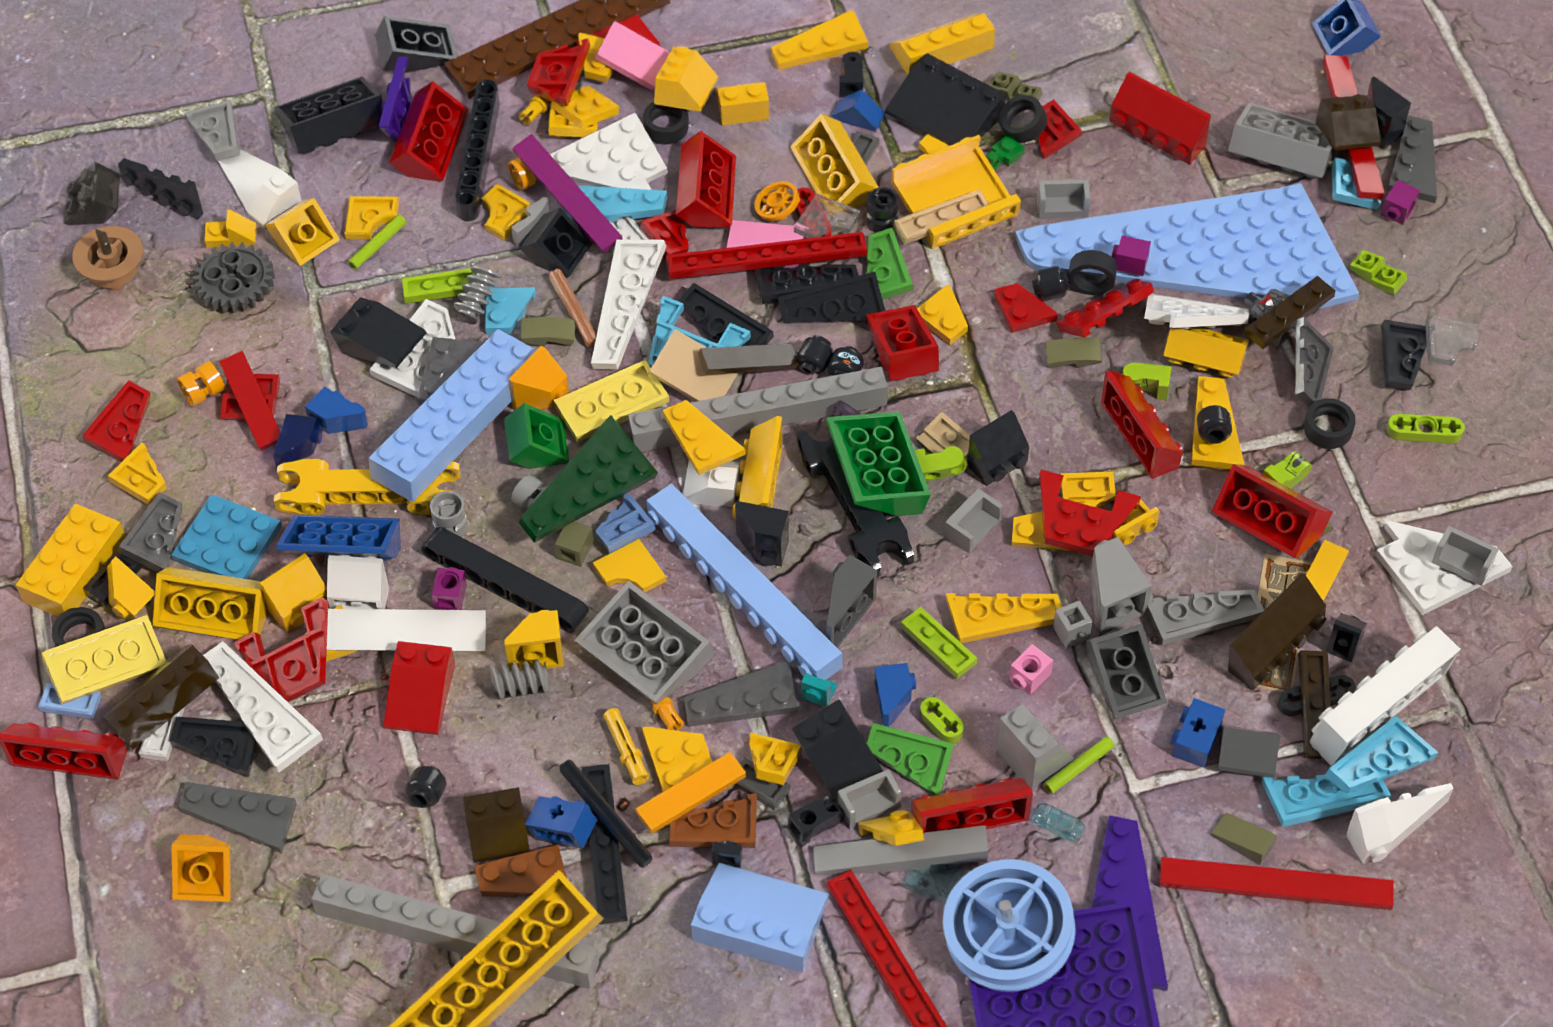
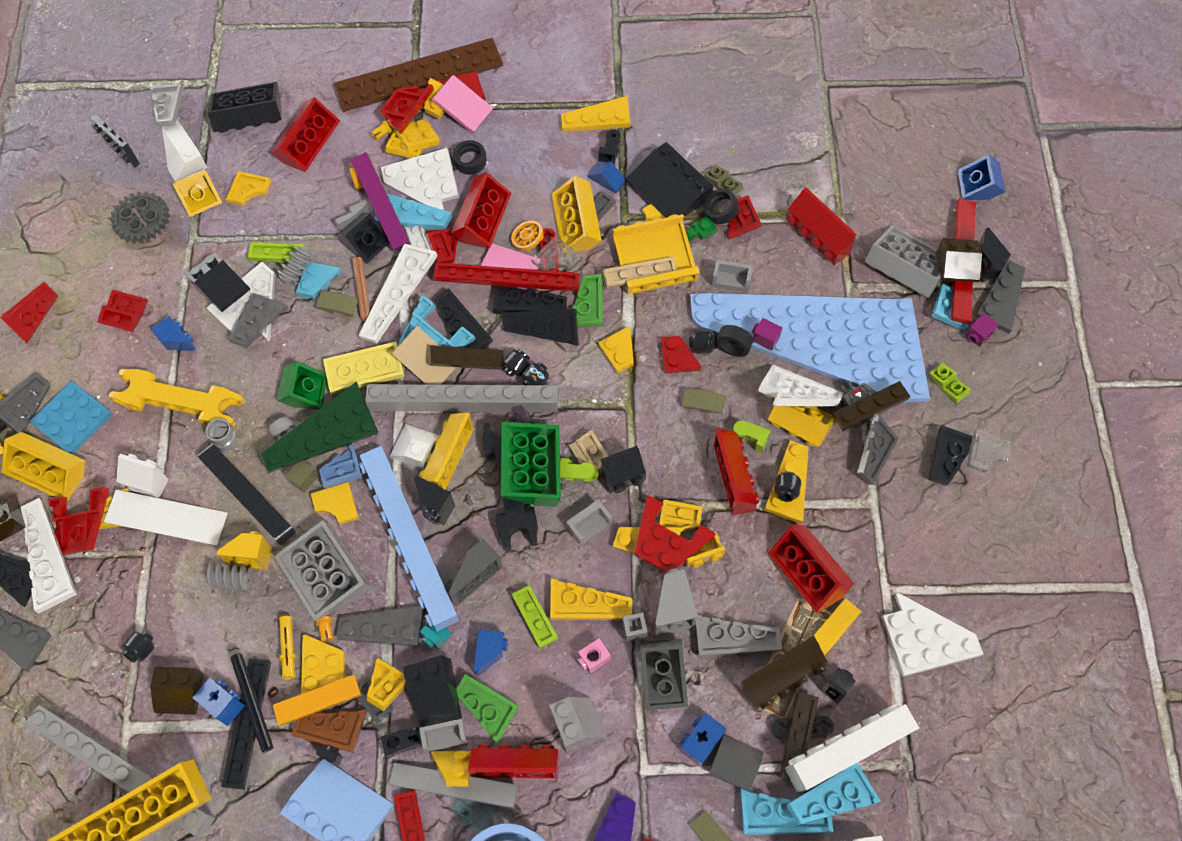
camera: 15 degrees right, 10 degrees up
clear smoke slope [64,162,120,226] -> none
medium nougat piece [72,226,143,291] -> none
yellow wing [108,443,167,505] -> none
light orange wheel [177,361,225,407] -> none
yellow slope [205,209,257,248] -> none
red tile [219,350,284,451] -> none
yellow slope [260,553,329,633] -> none
clear blue slope [273,414,323,468] -> none
blue slope [276,514,401,561] -> none
lime piece [347,215,407,270] -> none
light blue brick [369,329,536,502] -> none
black slope [375,16,458,73] -> none
dark purple wing [379,57,412,142] -> none
red slope [383,641,455,735] -> none
magenta brick [432,567,467,610] -> none
black beam [455,79,500,222] -> none
dark orange wing [474,845,567,897] -> none
yellow tile [481,183,532,241] -> none
light orange slope [508,346,569,410] -> none
yellow slope [654,46,718,112] -> none
yellow wing [663,400,746,475] -> none
yellow slope [715,81,769,126] -> none
black wheel [866,187,899,233] -> none
red slope [866,305,939,381] -> none
yellow slope [889,13,995,75] -> none
lime beam [920,697,964,744] -> none
clear light blue beam [1031,803,1086,843] -> none
lime piece [1043,736,1115,795] -> none
red wing [1056,279,1154,338] -> none
lime leg [1263,451,1312,489] -> none
black tyre [1304,398,1356,449] -> none
lime beam [1386,414,1465,444] -> none
light grey panel [1432,526,1499,586] -> none

